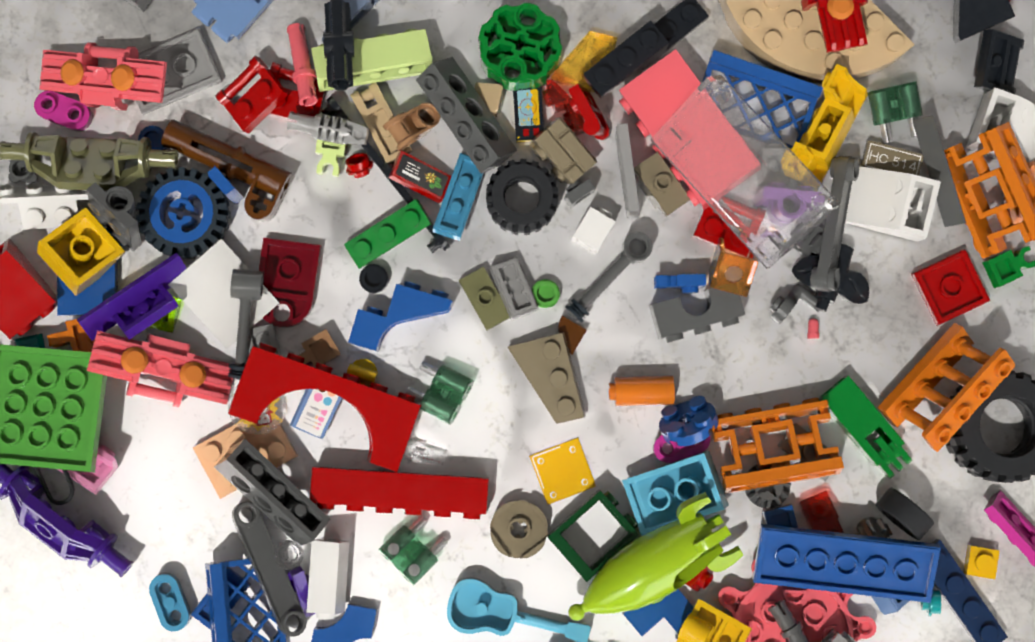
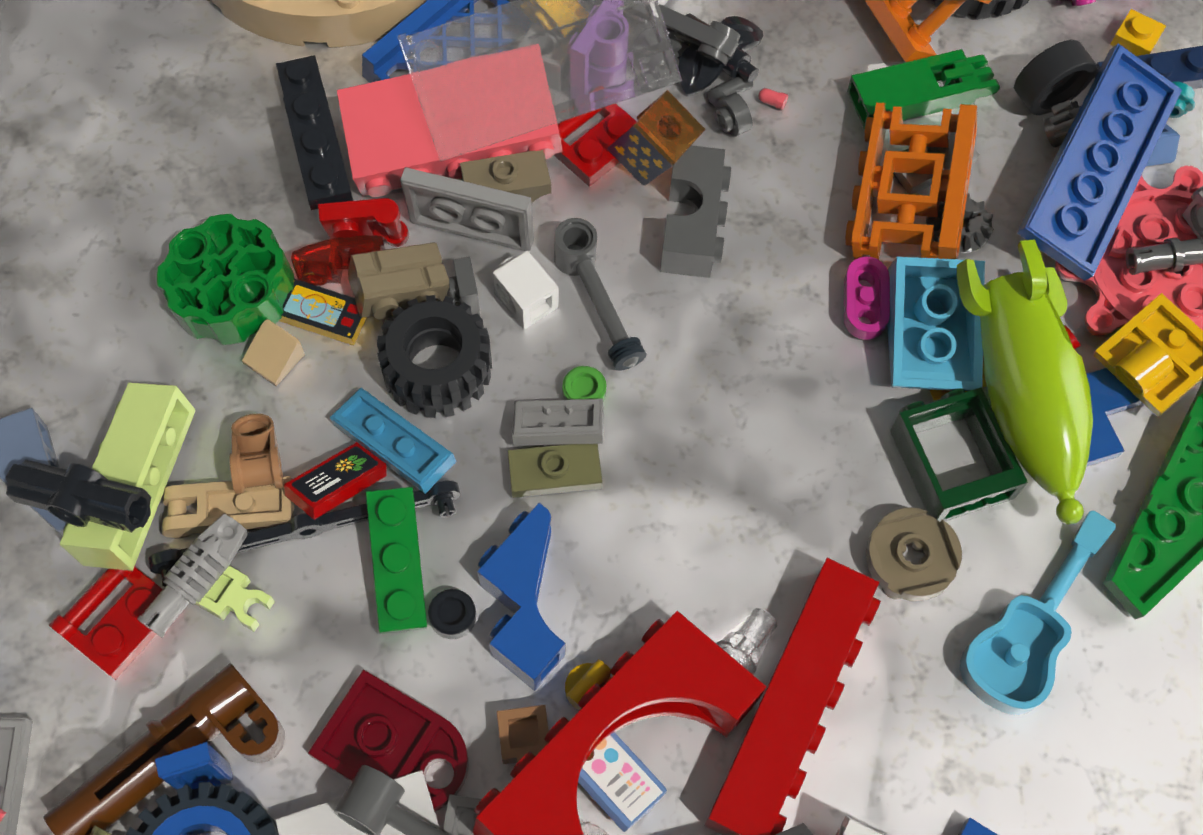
camera: 65 degrees left, 20 degrees down
red plate [215,56,289,133] -> none
coral pin [287,23,318,106] -> none
red plate [346,153,373,178] -> none
clear green piece [378,515,448,586] -> none
clear green piece [406,361,474,425] -> none
dark grey brick [416,57,517,174] -> none
dark tan wing [508,332,586,424] -> none
yellow sticker [529,438,596,505] -> none
clear yellow wing [550,31,617,93] -> none
reddish brown tile [558,315,587,355] -> none
orange brick [609,375,675,406] -> none
blue plate [654,274,706,294] -> none
blue plate [659,396,719,446] -> none
blue plate [762,504,798,528] -> none
clear red slope [799,491,844,533] -> none

